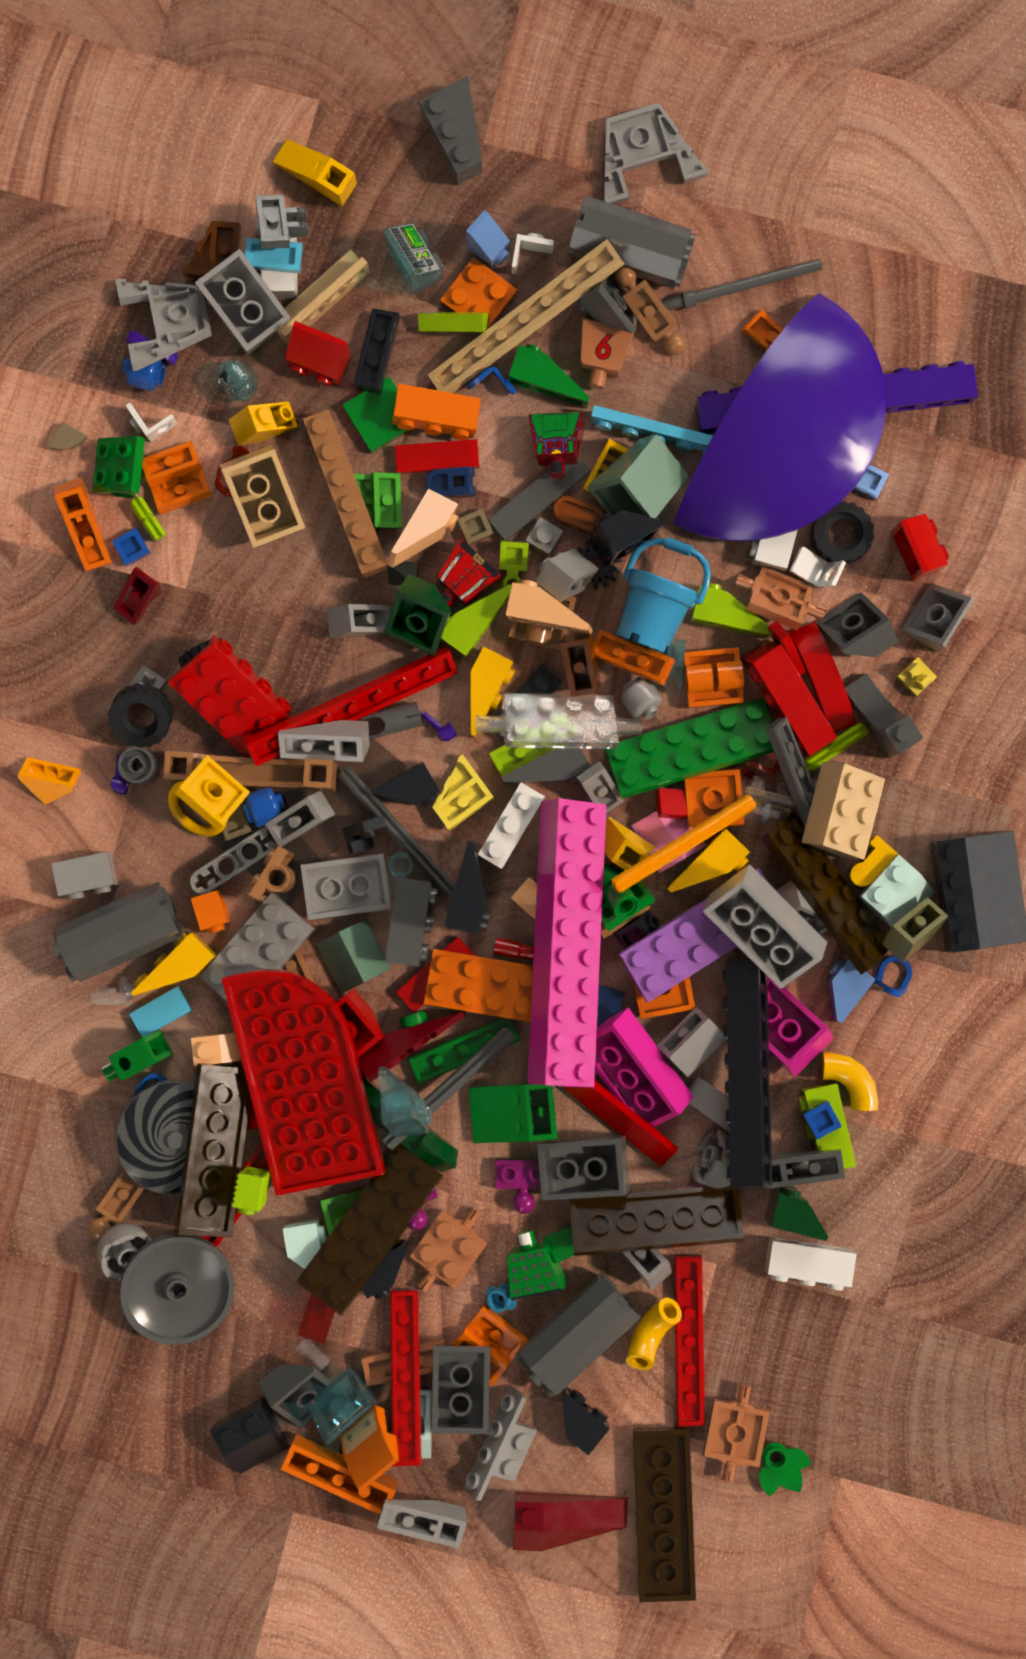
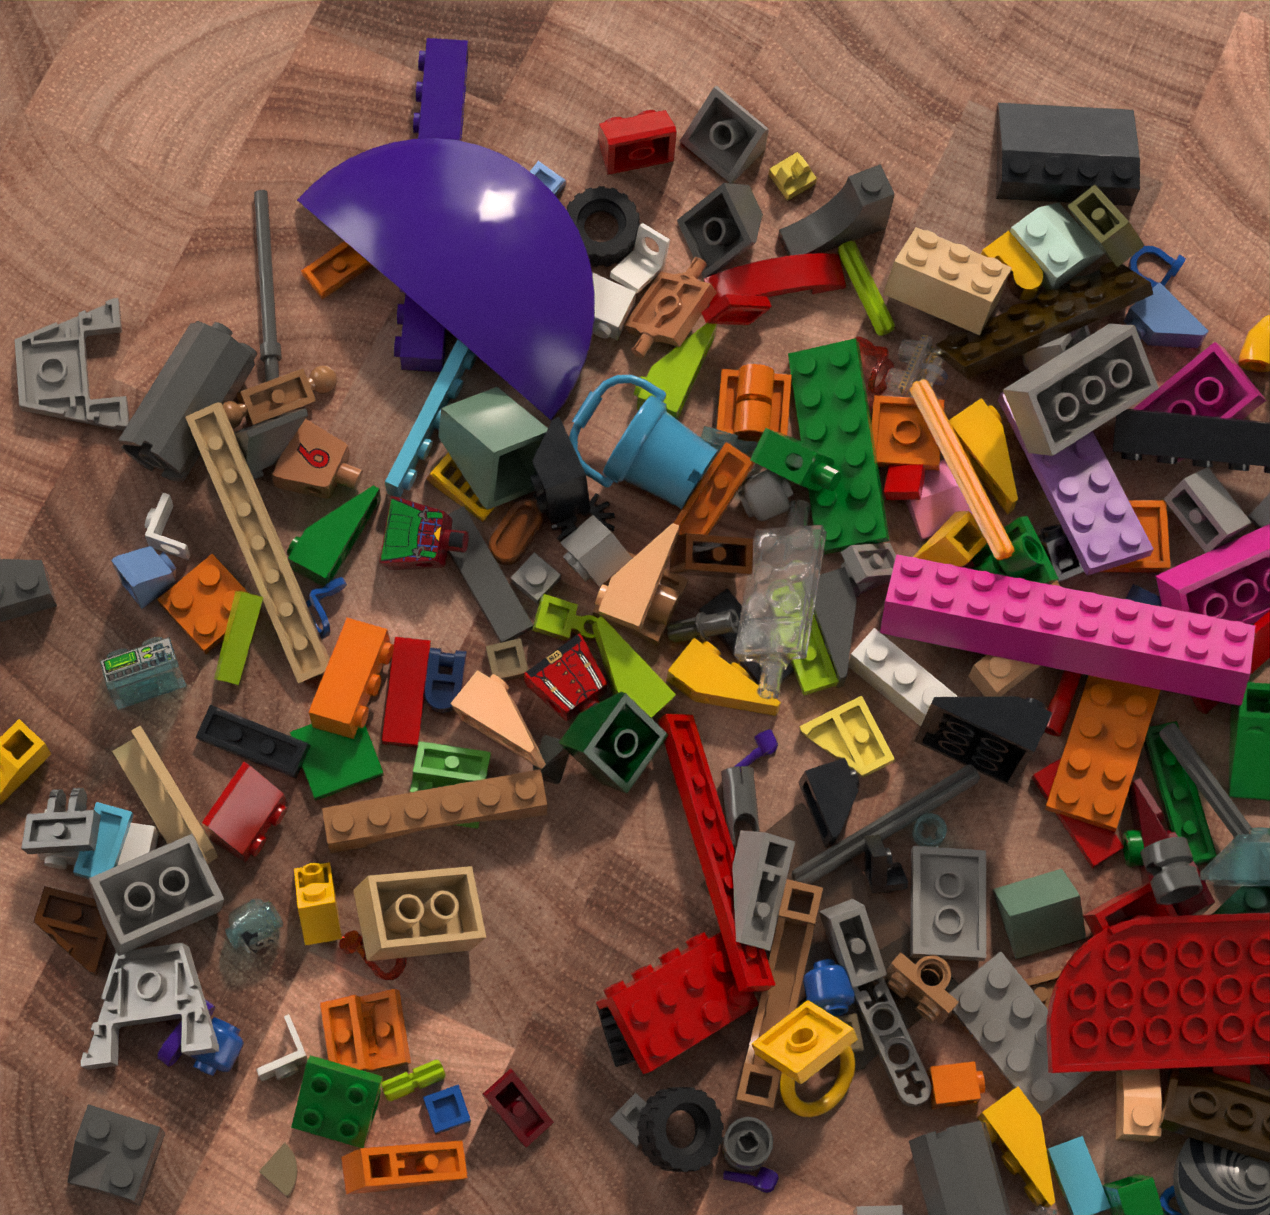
camera: 85 degrees left, 15 degrees down
light grey slope [327,604,391,638] -> none
dark grey brick [385,877,438,967] -> none
red wedge [740,640,838,756] -> none
dark grey tile [766,717,815,828] -> none
none -> dark grey slope [67,1104,165,1206]
none -> dark grey axle [667,609,739,643]
none -> green torso [750,428,842,491]
none -> dark grey wheel [1140,837,1203,905]

